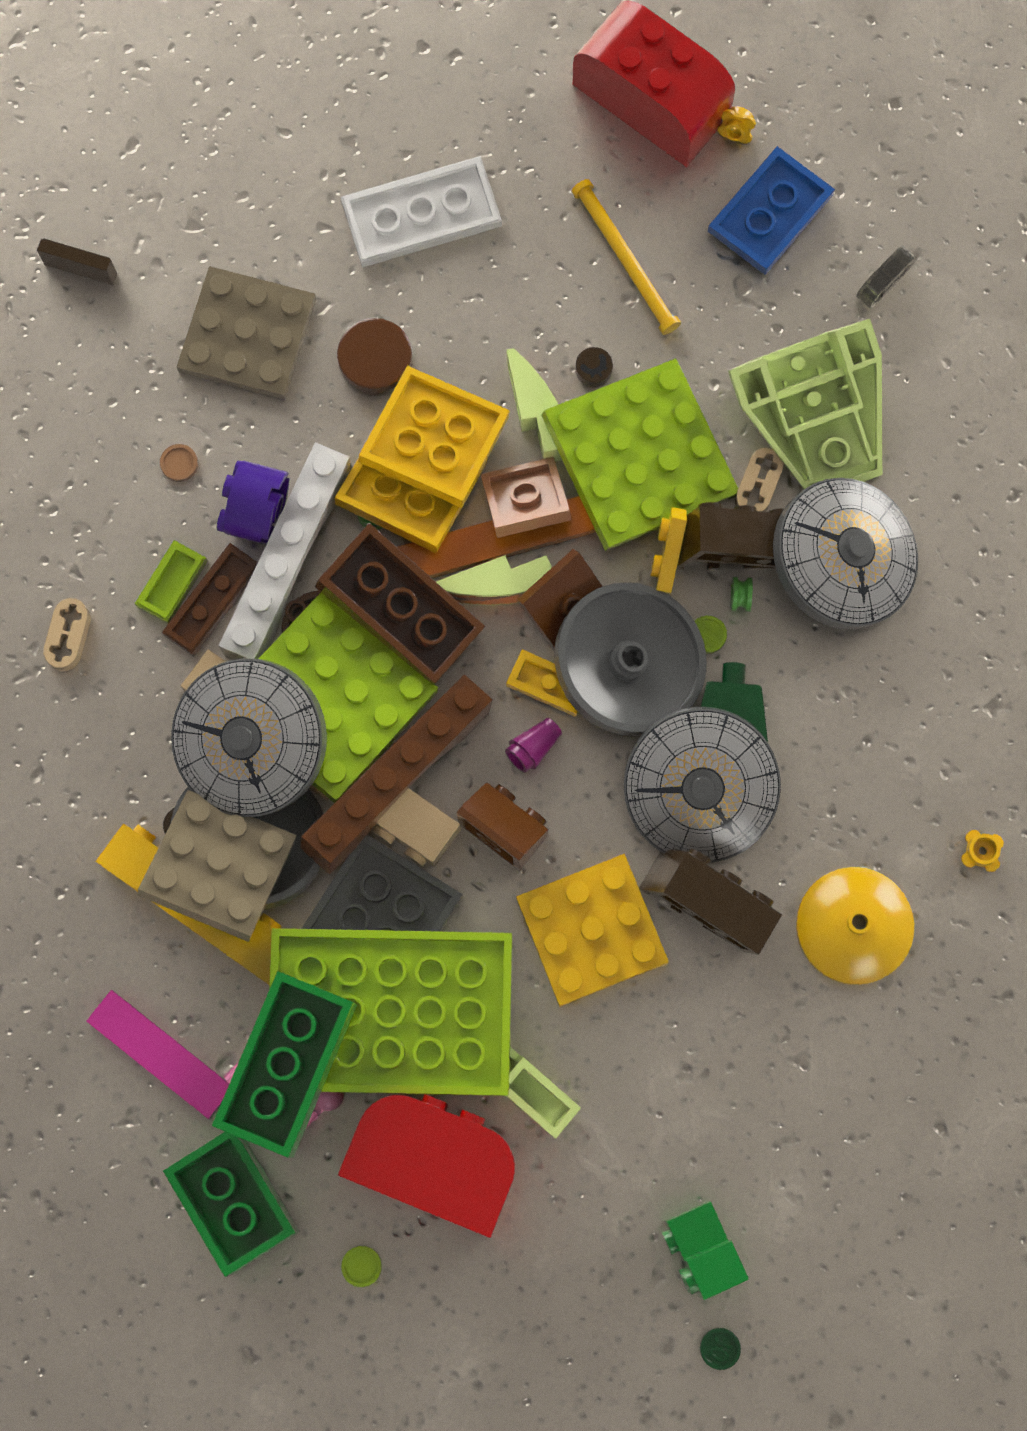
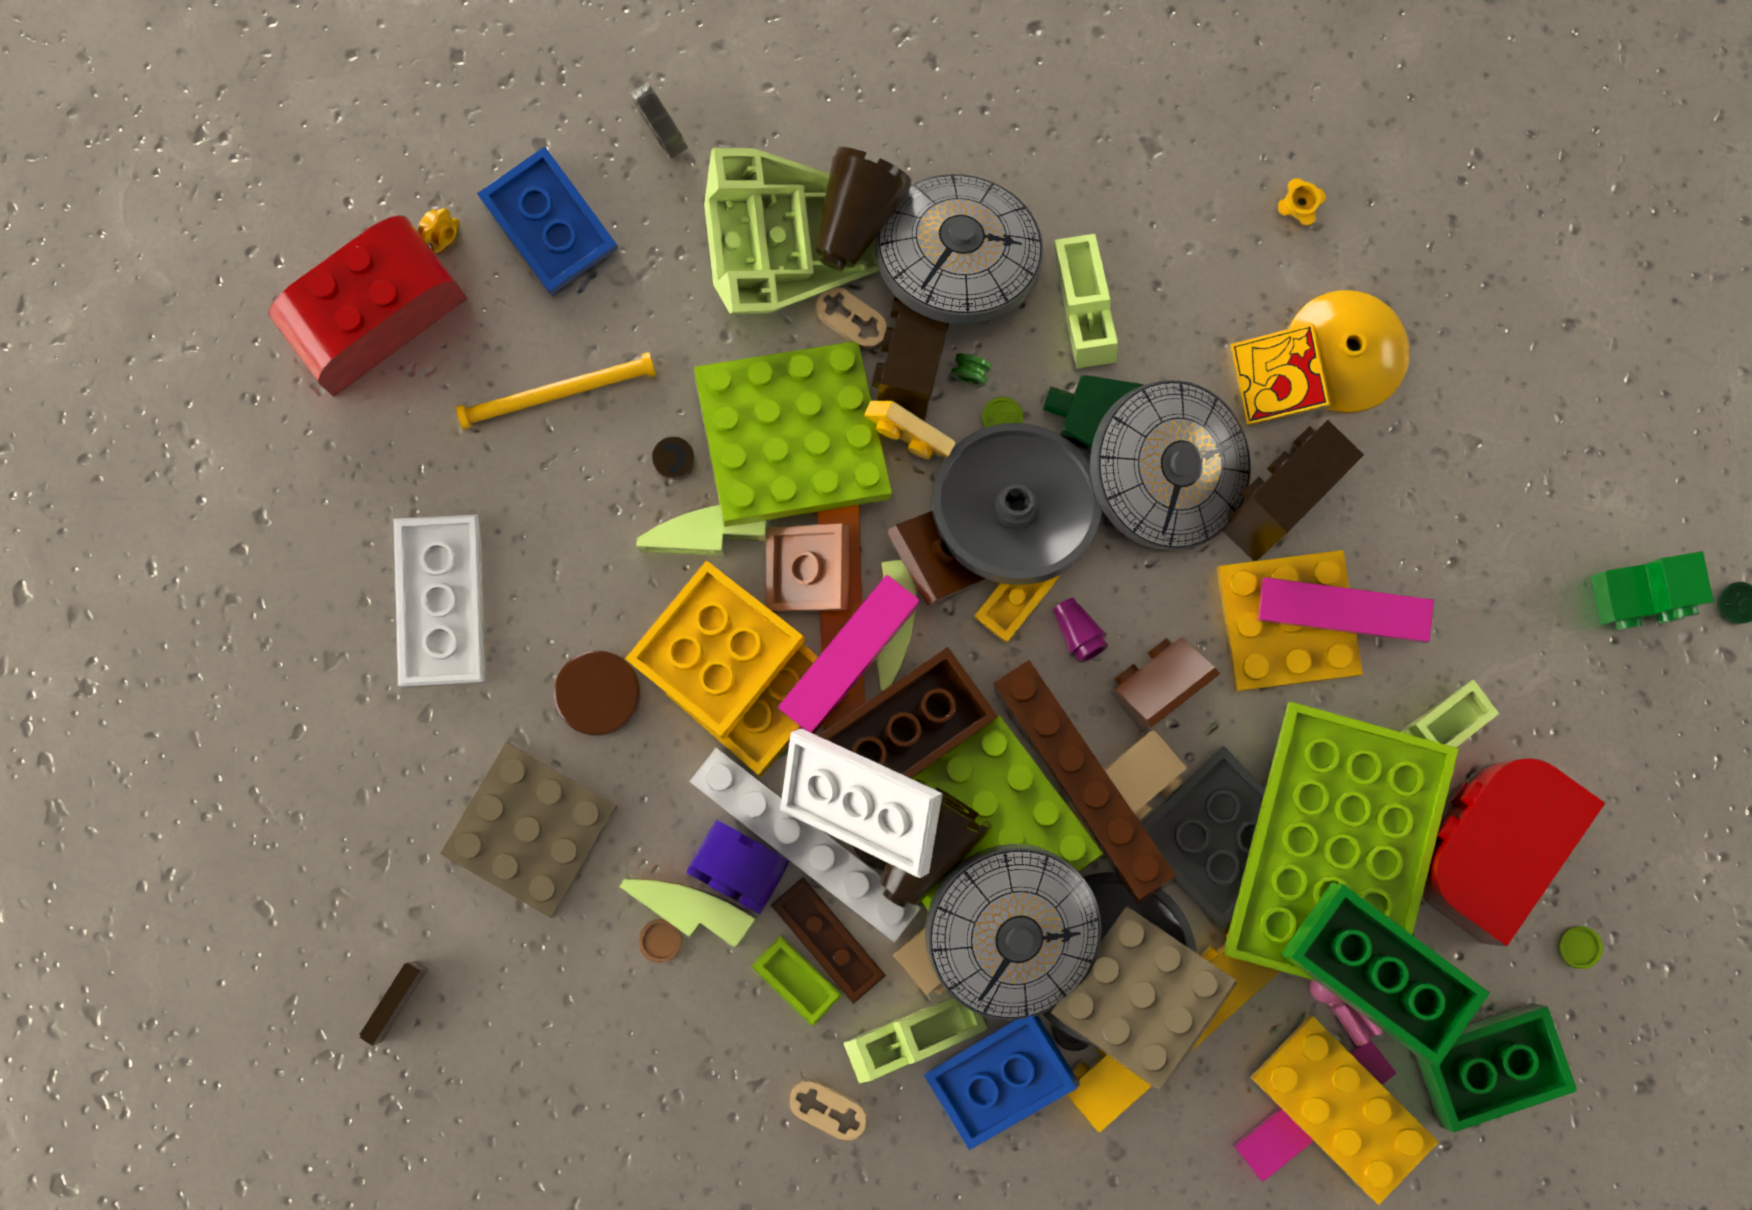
camera: 80 degrees left, 5 degrees up
none -> yellowish green slope [619,879,757,948]
none -> dark pink tile [778,574,921,734]
none -> white tile [780,728,943,878]
none -> dark brown cone [815,147,912,271]
none -> yellowish green slope [843,997,988,1083]
none -> dark brown cone [880,779,992,908]
none -> blue plate [924,1014,1080,1150]
none -> yellowish green slope [1054,234,1118,369]
none -> tile [1230,323,1332,426]
none -> yellow plate [1250,1015,1439,1205]
none -> dark pink tile [1257,577,1434,643]

